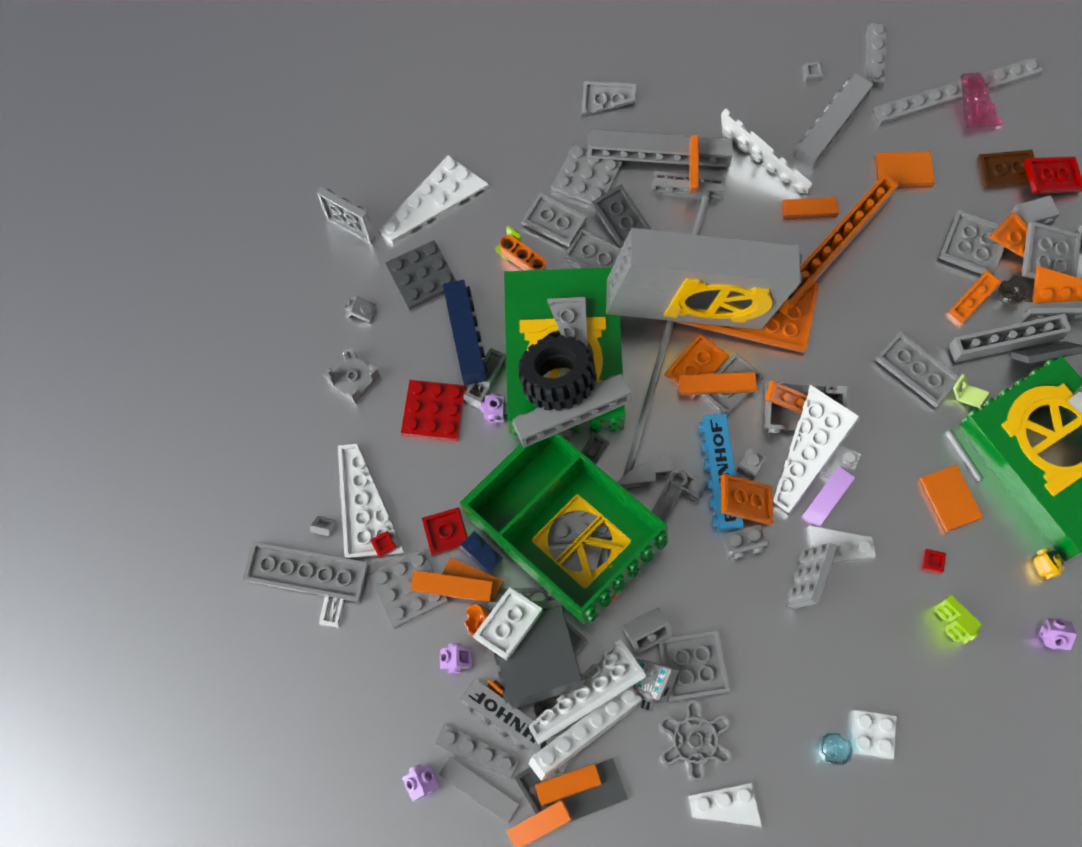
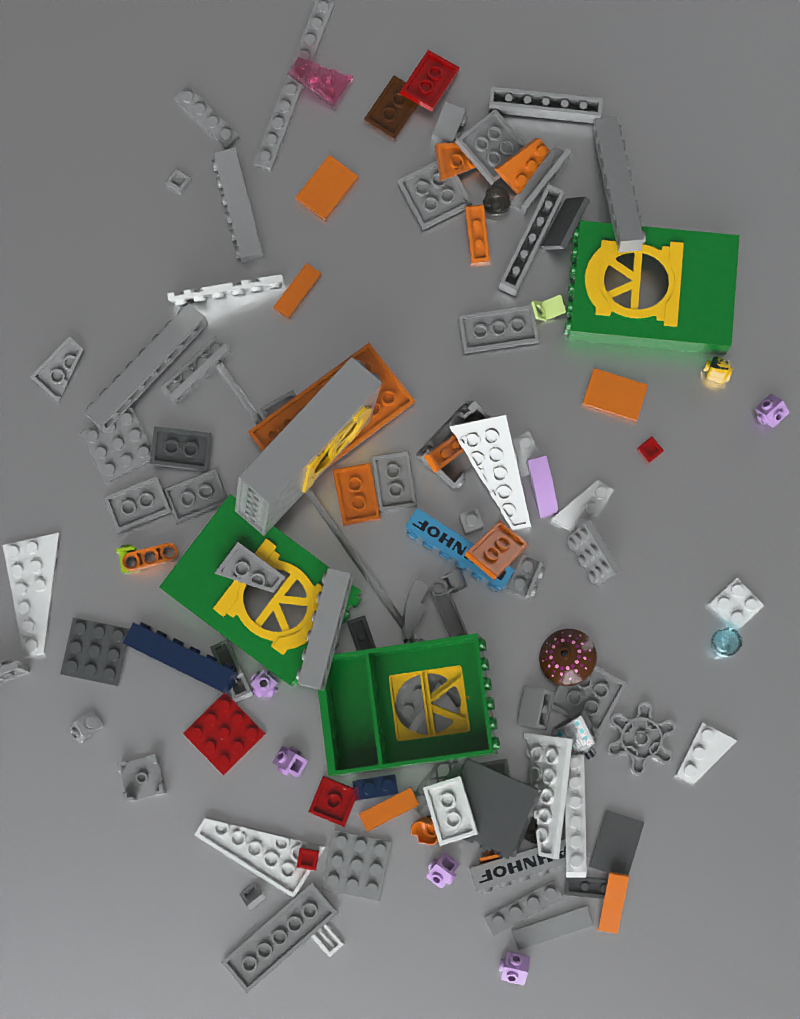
camera: 55 degrees left, 10 degrees up
orange tile [410,570,493,602] -> none
black tyre [518,335,597,411] -> none
orange tile [535,764,602,806] -> none
orange tile [678,372,757,395] -> none
orange tile [689,135,699,194] -> none
orange brick [778,174,899,315] -> none
lime plate [934,595,982,644] -> none
light grey bar [945,429,984,482] -> none
none -> lavender brick [272,745,308,778]
none -> reddish brown dish [539,629,597,686]

